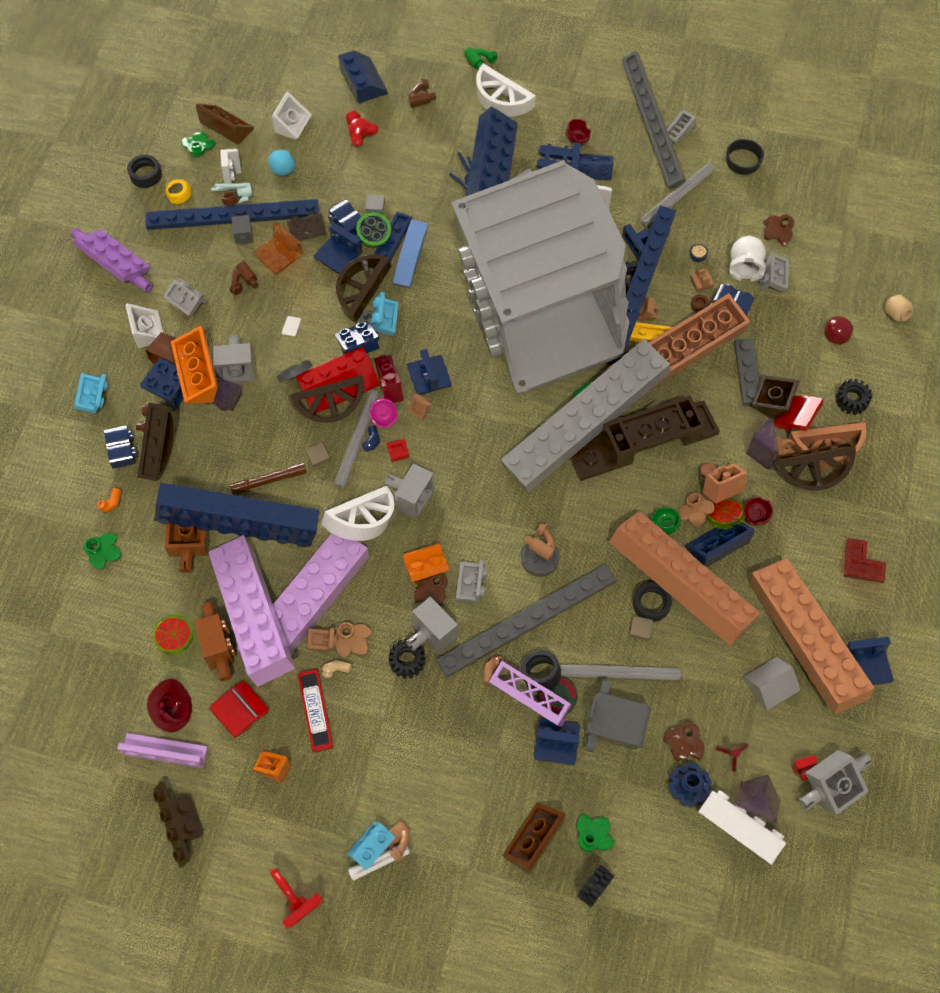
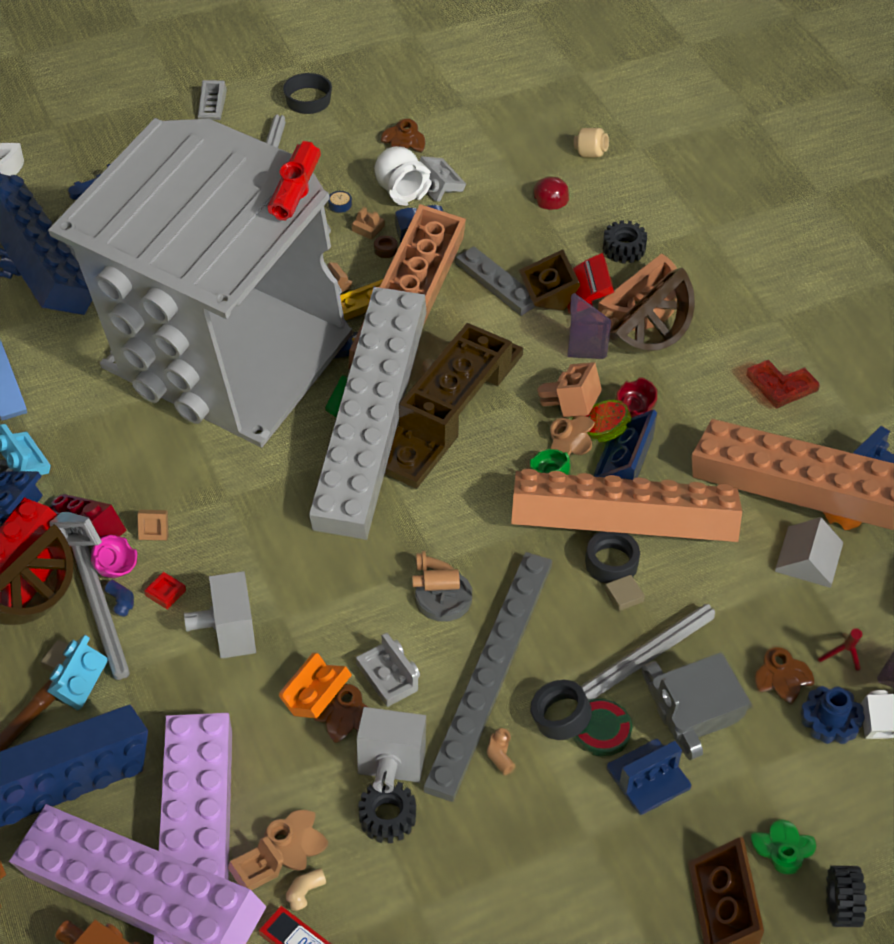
camera: 40 degrees left, 15 degrees down
white window [321,486,394,541] -> none
dark blue bracket [407,349,452,395] -> none
lavender fence [489,661,571,727] -> none
dark red hair [566,118,591,145] -> none
dark grey plate [622,50,686,189] -> none
none -> medium azure bracket [47,635,108,711]
none -> light grey slope [49,512,102,546]
none -> red piece [267,141,321,221]

